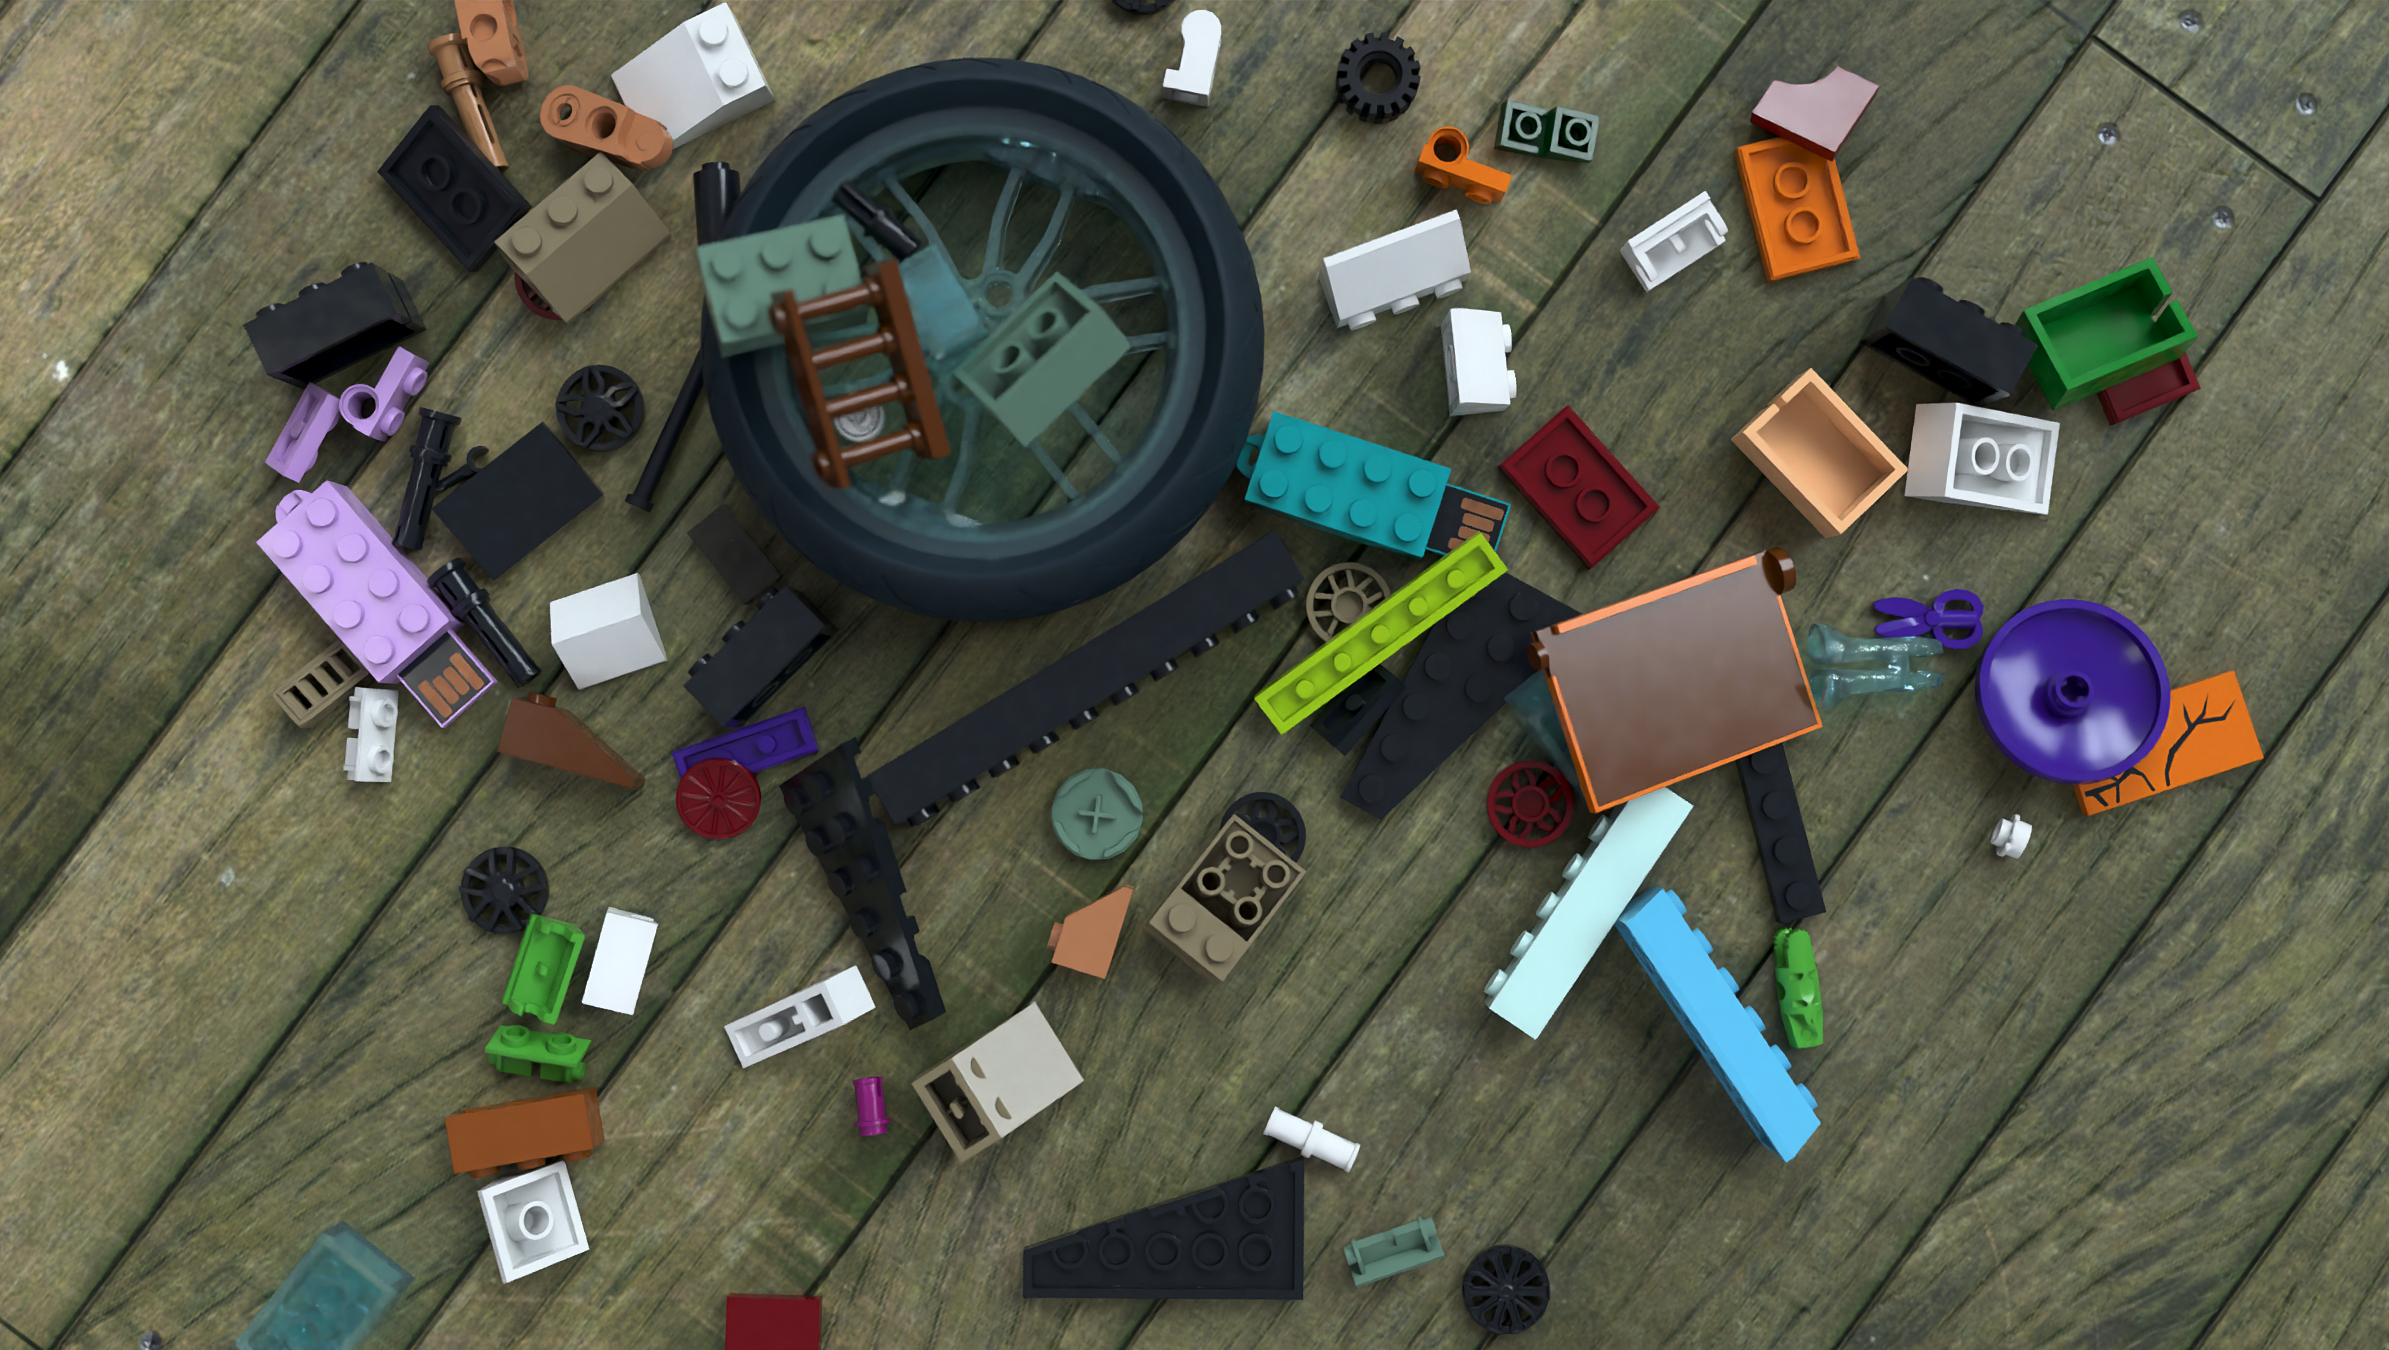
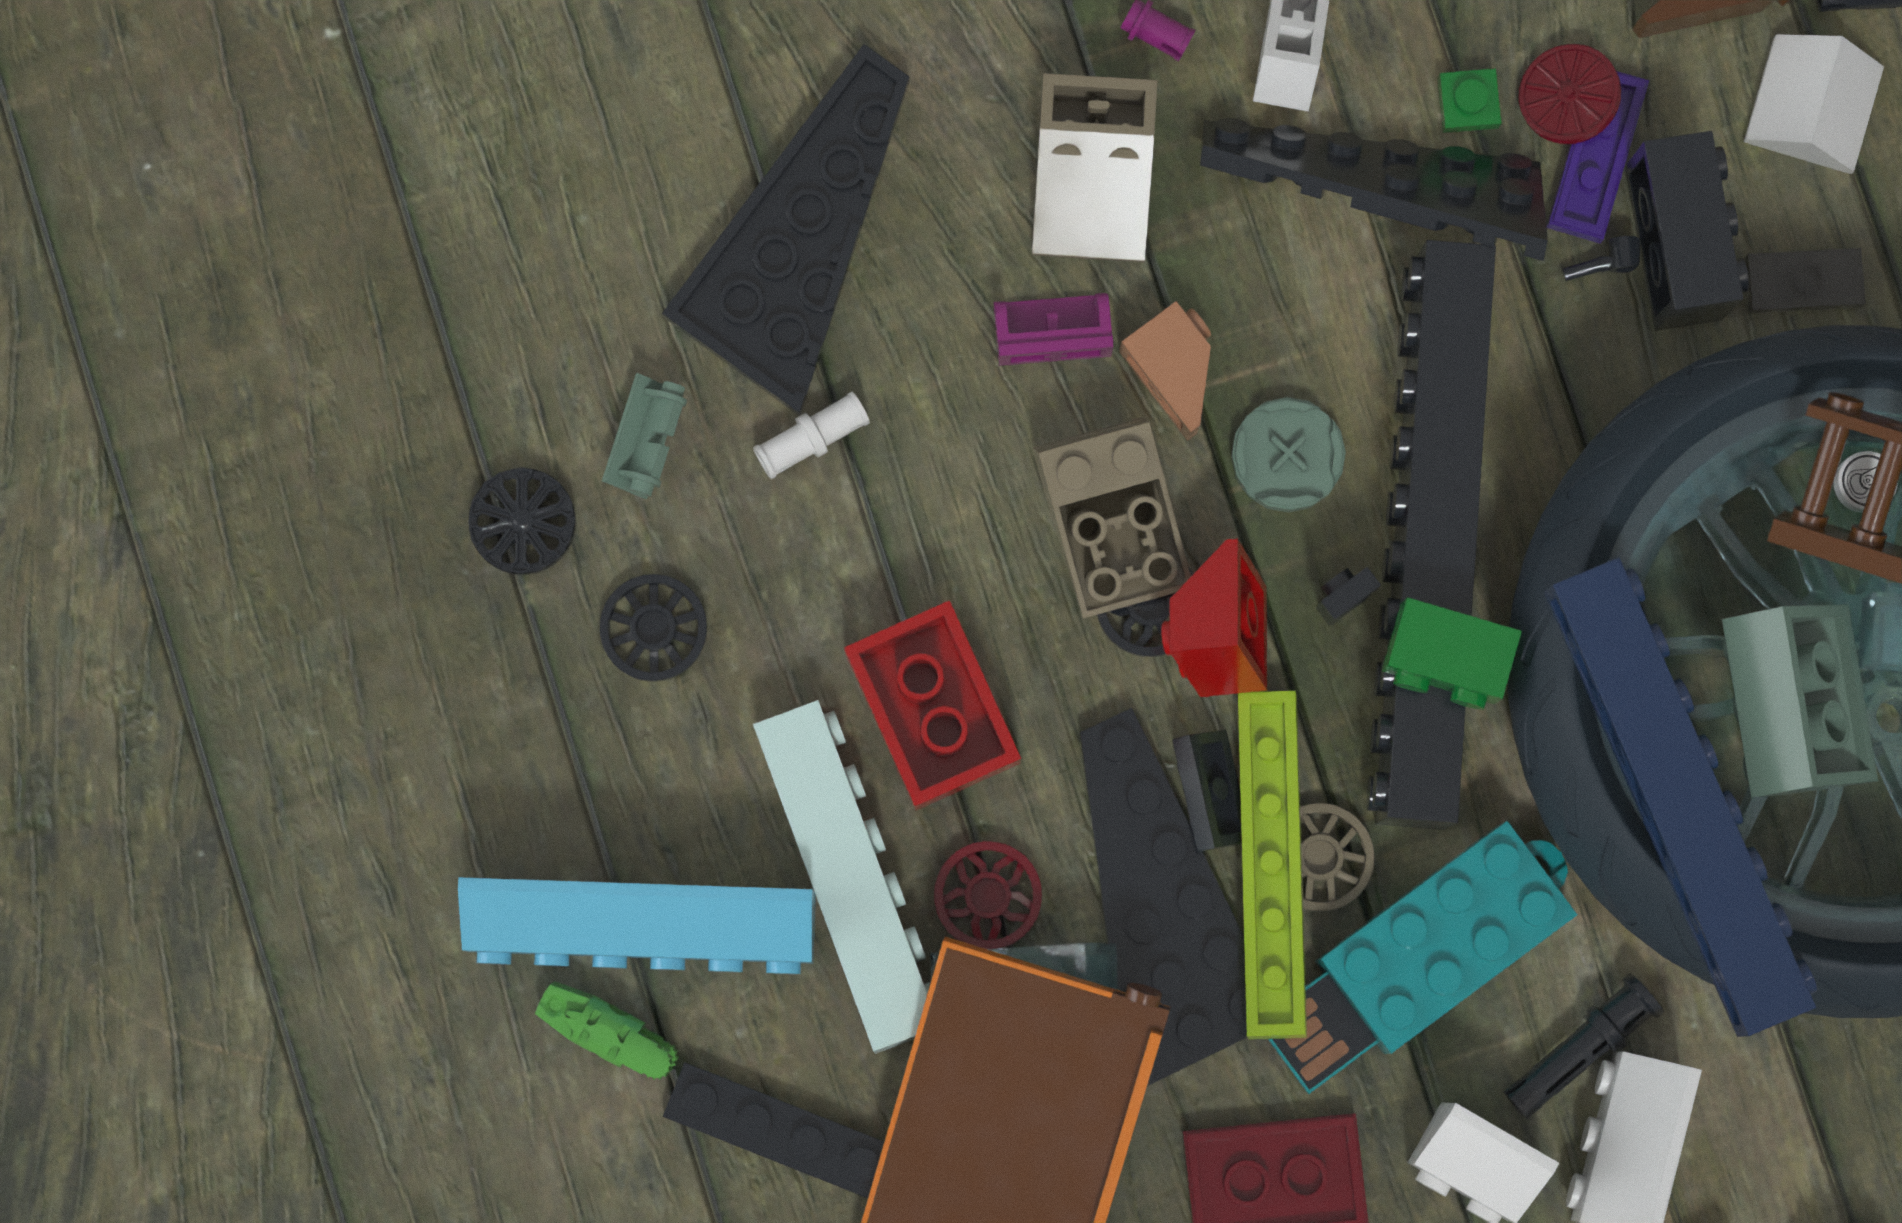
camera: 125 degrees right, 5 degrees down
none -> black wheel [599,574,707,682]
none -> red brick [844,600,1021,811]
none -> magenta hinge [993,293,1114,366]
none -> red slope [1161,538,1267,697]
none -> black plate [1316,567,1381,626]
none -> green brick [1382,597,1522,710]
none -> green plate [1437,68,1502,133]
none -> black pin [1503,973,1664,1120]
none -> dark blue brick [1544,557,1817,1037]
none -> black hand [1562,236,1640,281]

